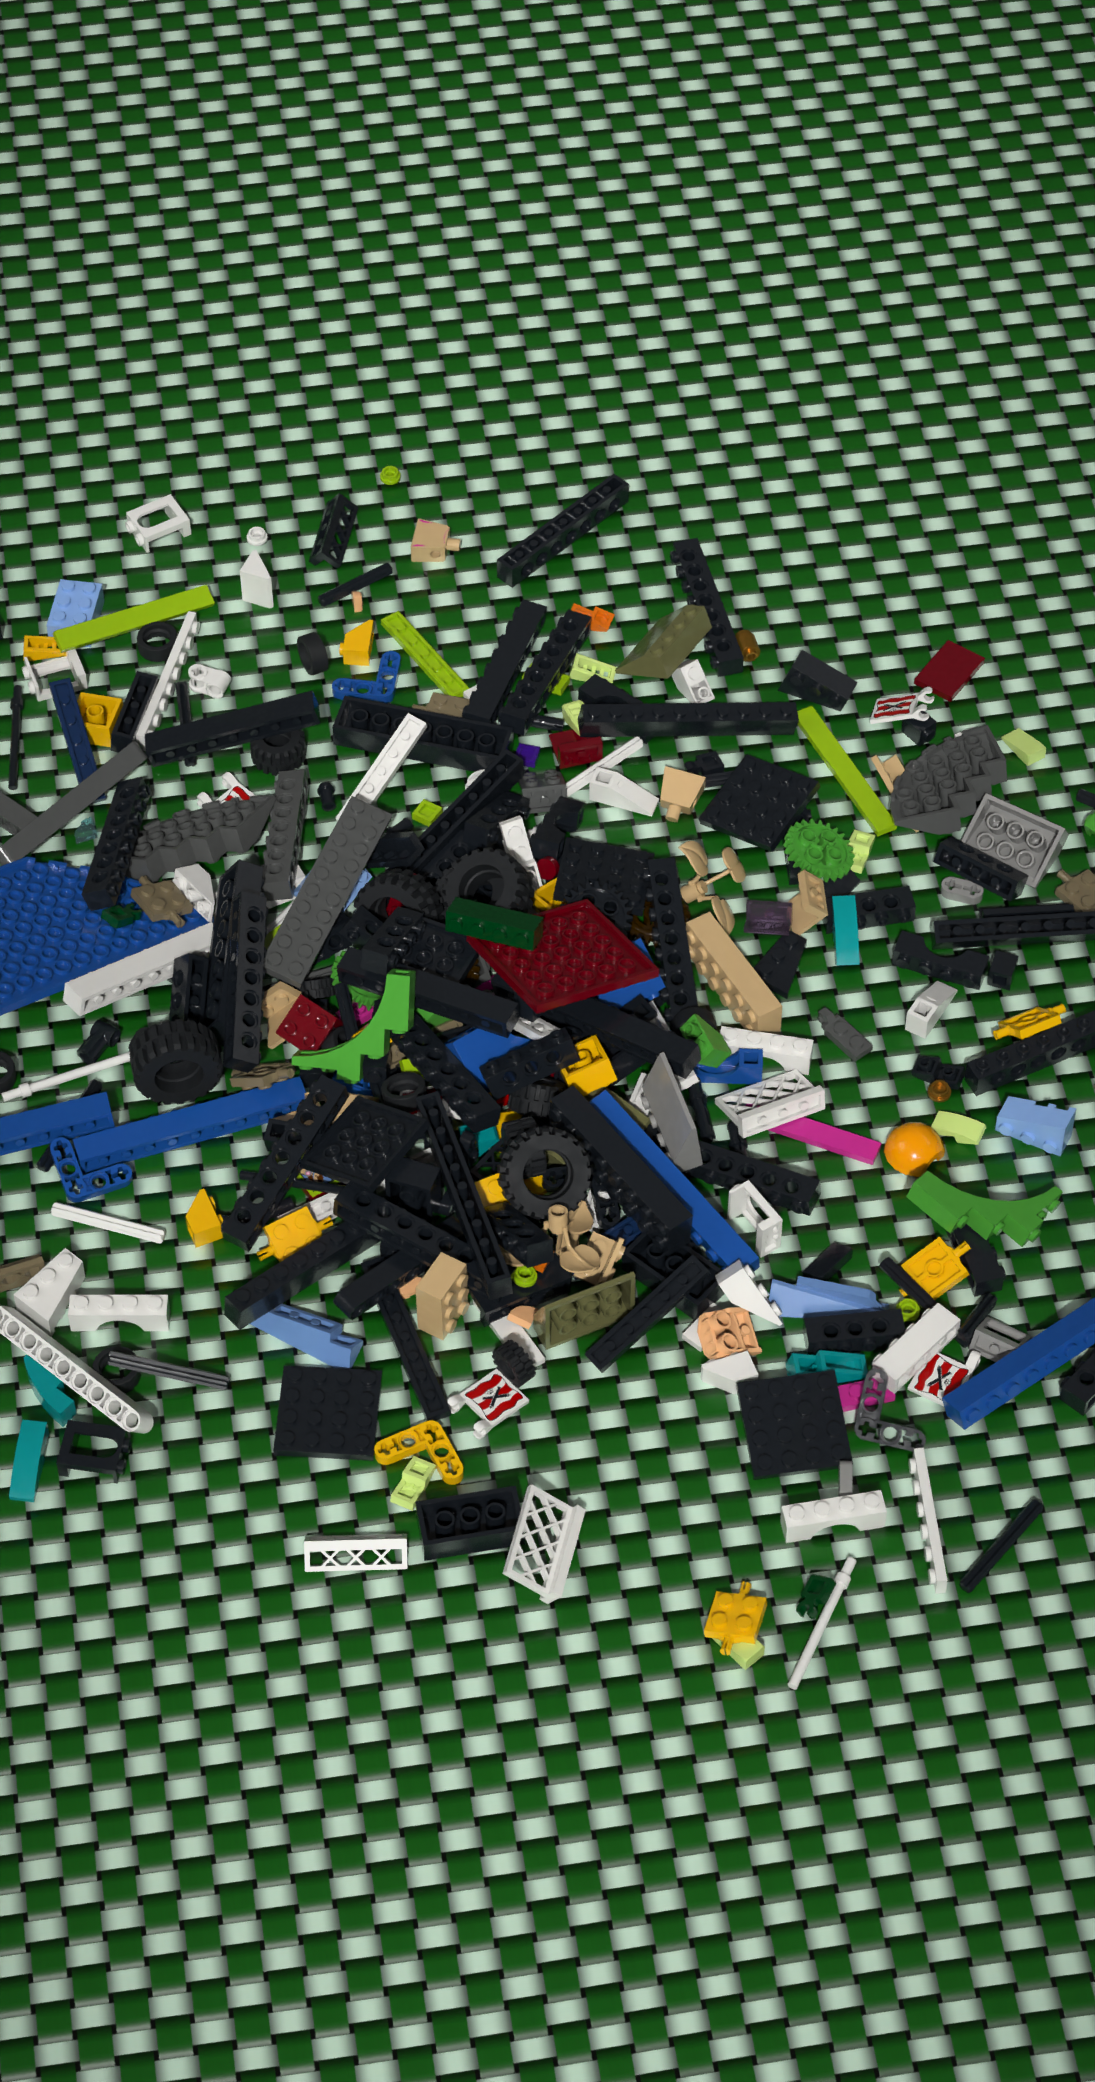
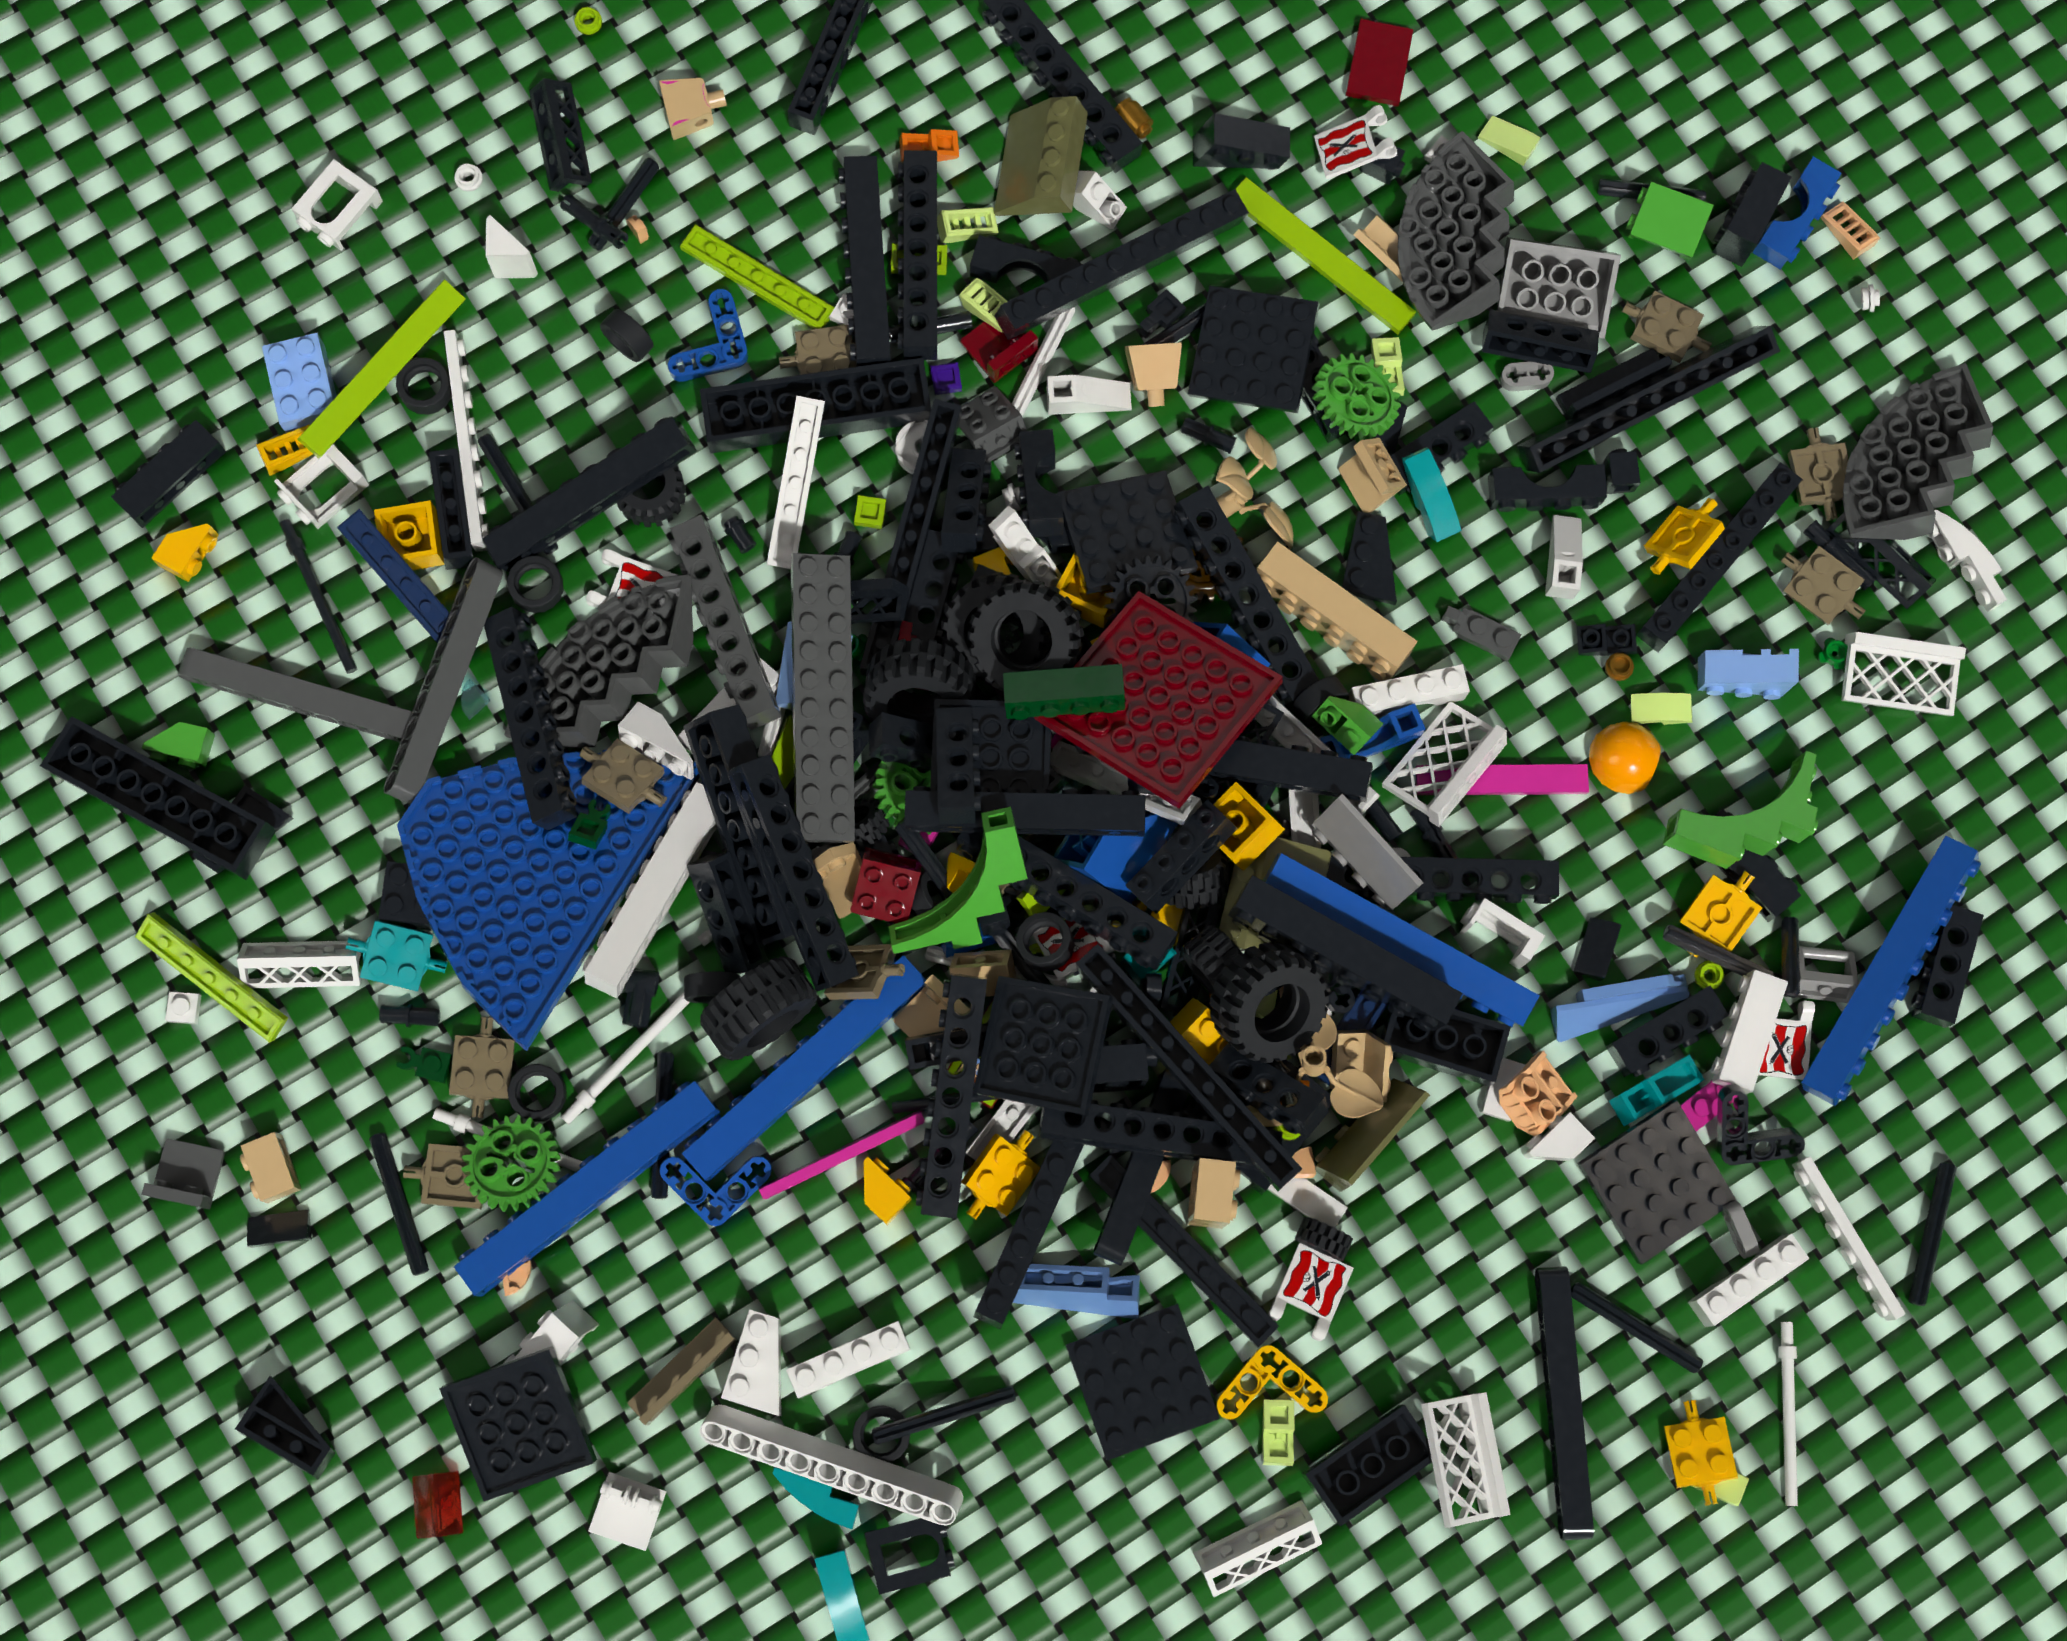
camera: 30 degrees left, 25 degrees up
white axle [51,1202,165,1243] -> none
white piece [188,664,231,699] -> none
yellow slope [339,620,374,666] -> none
dark red tile [537,856,559,880] -> none
black plate [585,1254,711,1373] -> none
white slope [715,1259,783,1326] -> none
clear purple panel [744,900,793,936] -> none
dark green plate [796,1574,836,1620] -> none
none -> black tyre [507,556,564,613]
none -> black pin [560,194,628,249]
none -> dark pink tile [758,1110,925,1200]
none -> black axle [1181,418,1237,454]
none -> black beam [1535,1266,1594,1541]
none -> black axle [1571,1282,1703,1373]

